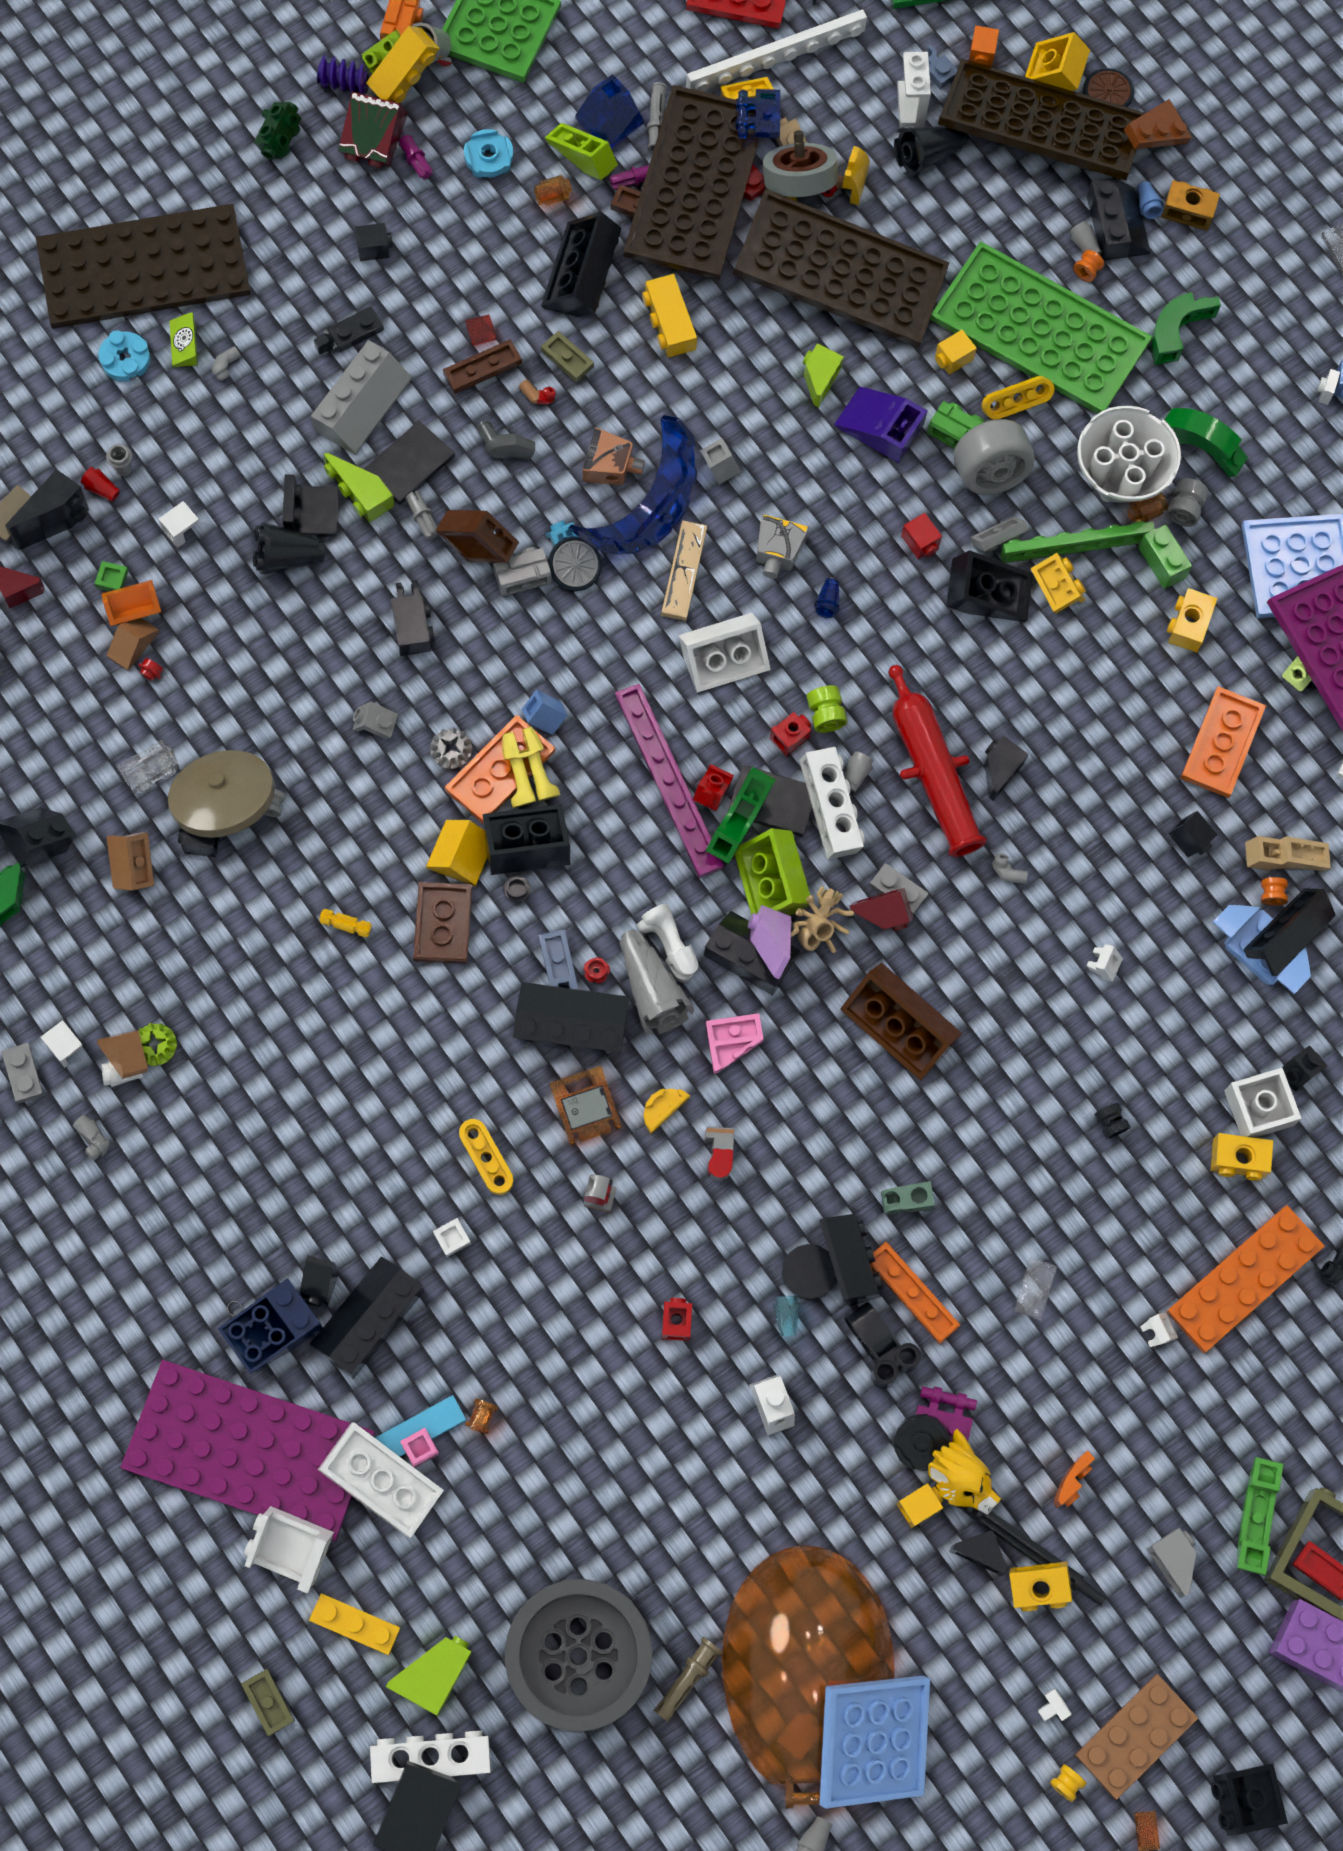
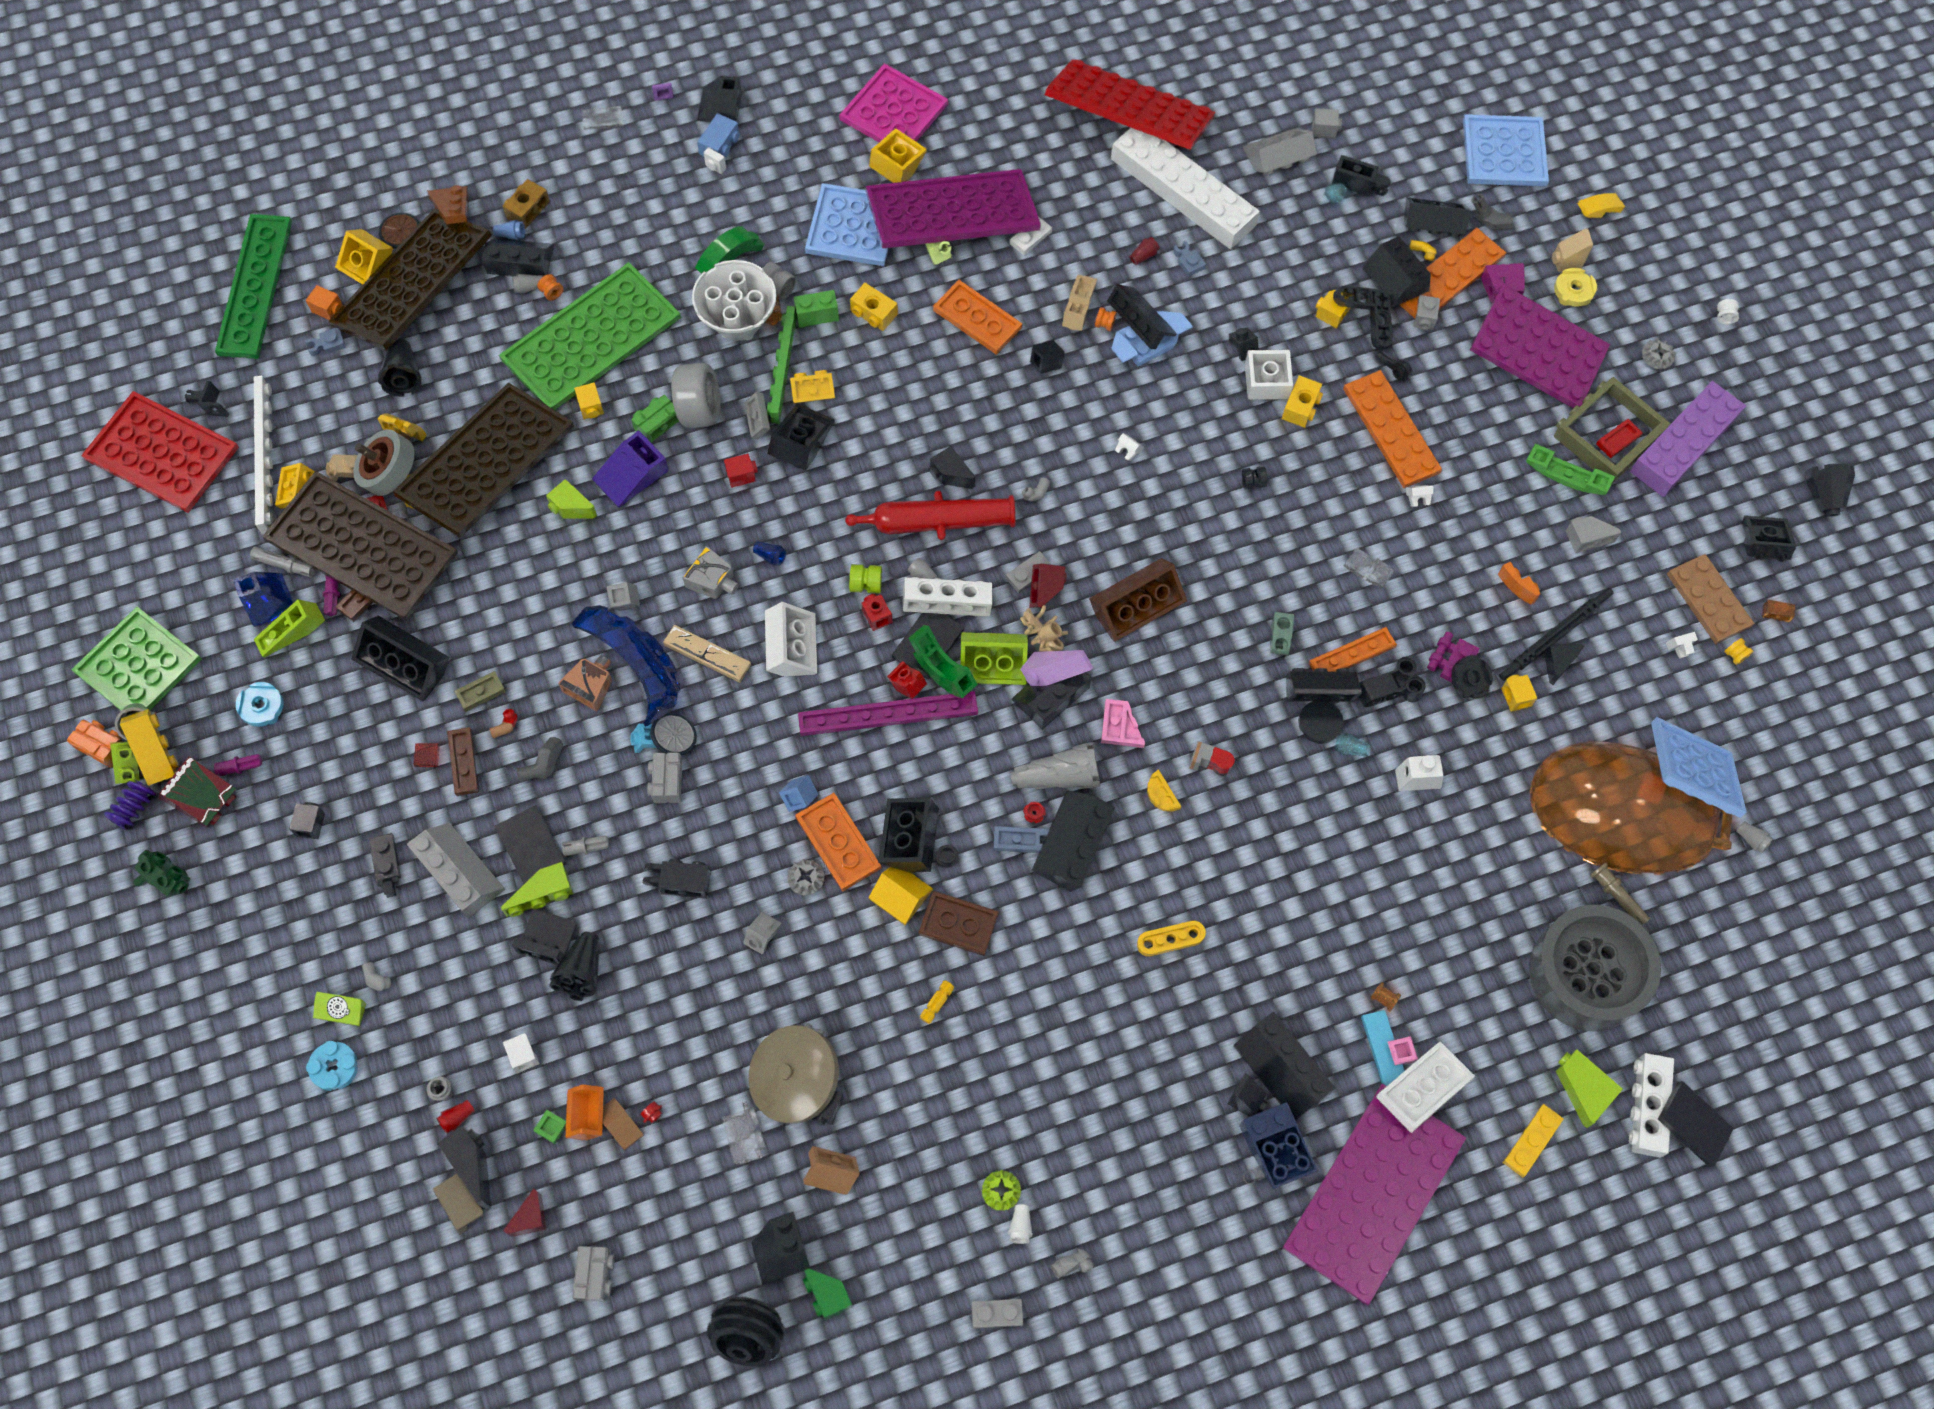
camera: 70 degrees left, 5 degrees down
dark brown plate [36,204,251,329] -> none
white panel [41,1020,82,1068] -> none
medium nougat slope [97,1030,148,1079] -> none
olive plate [241,1669,295,1737] -> none
white panel [244,1506,334,1594] -> none
white plate [433,1218,471,1257] -> none
reddish brown window [436,510,519,563] -> none
light yellow piece [502,727,560,808] -> none
clear orange brick [534,175,572,206] -> none
container [549,1066,622,1146] -> none
light grey leg [584,1174,617,1213] -> none
white piece [636,903,698,983] -> none
yellow brick [642,274,697,358] -> none
red brick [661,1298,692,1341] -> none
clear blue plate [735,89,780,138] -> none
white panel [897,52,931,128] -> none
yellow piece [928,1429,1001,1515] -> none
yellow plate [982,376,1054,420] -> none
yellow brick [1009,1562,1072,1611] -> none
green arch [1150,292,1221,365] -> none

